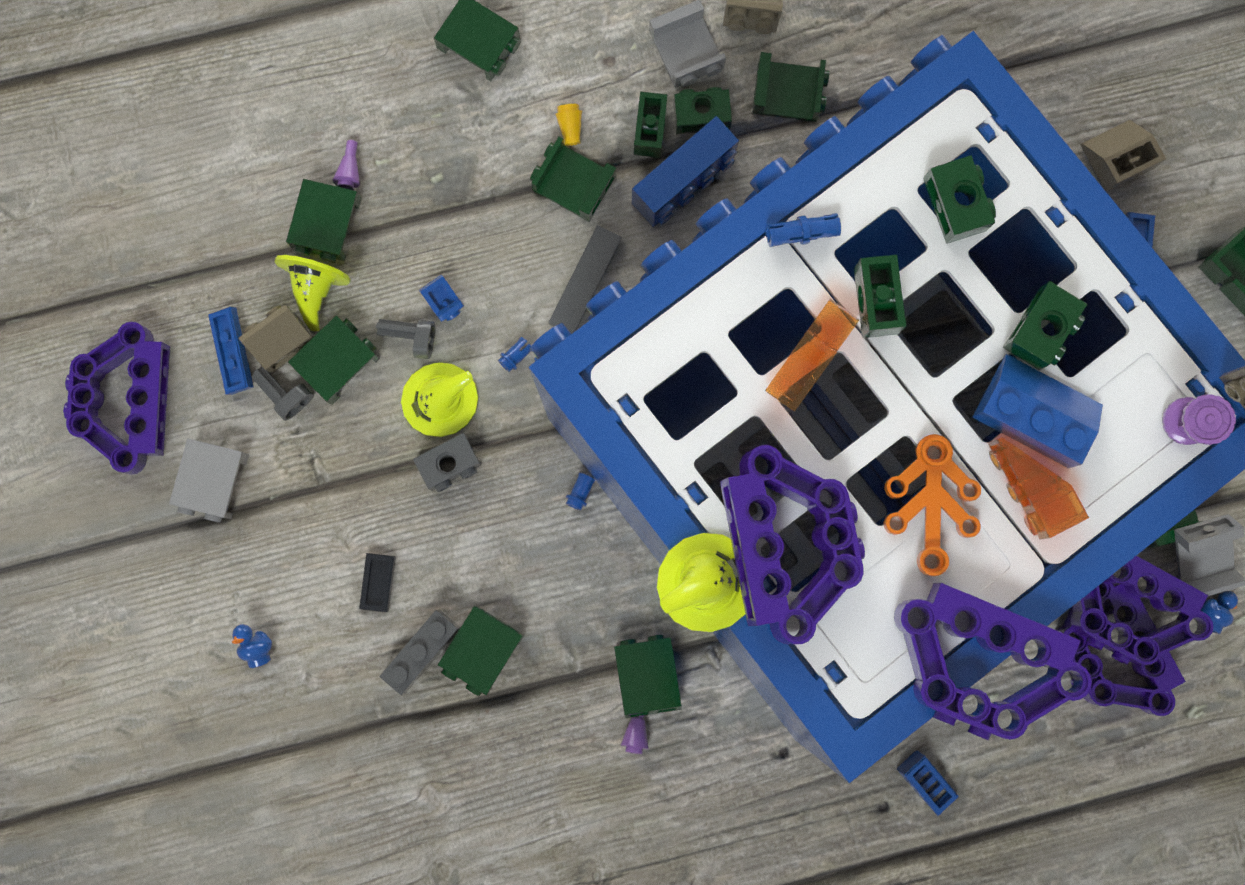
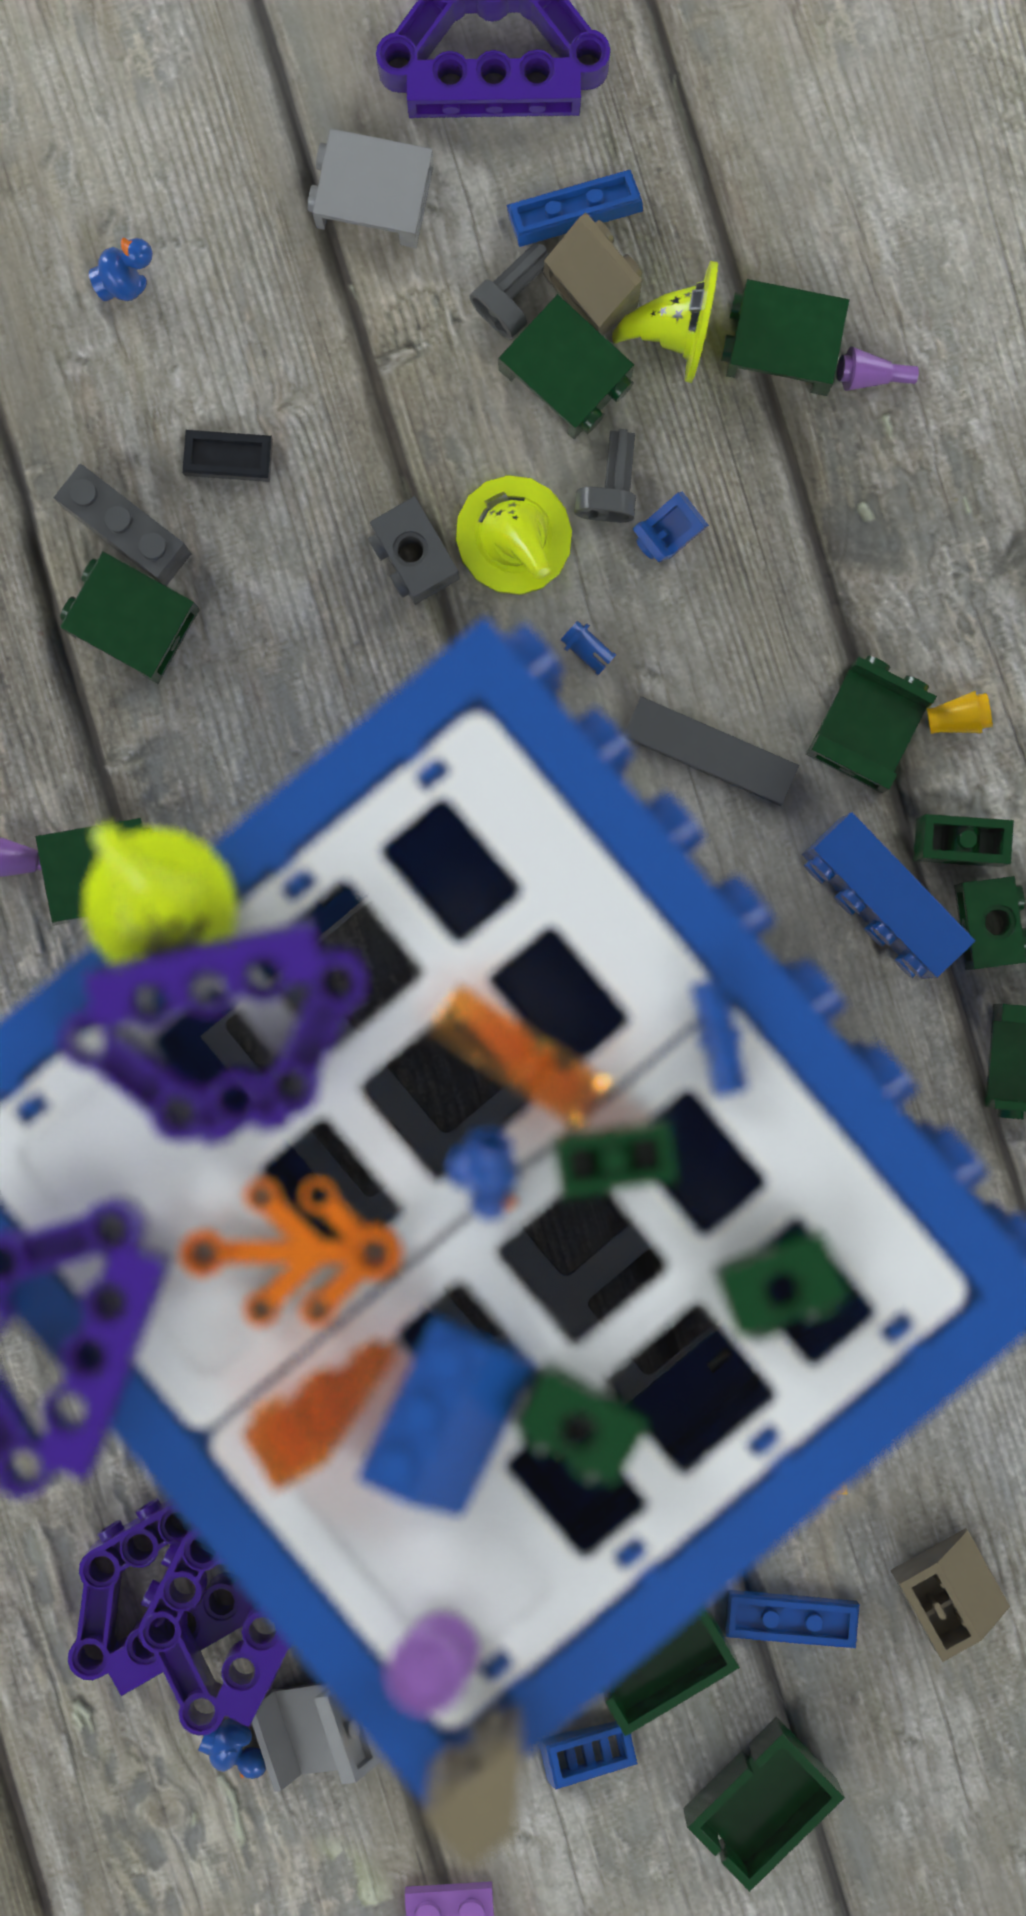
camera: 85 degrees right, 5 degrees up
none -> blue animal [446,1128,519,1221]

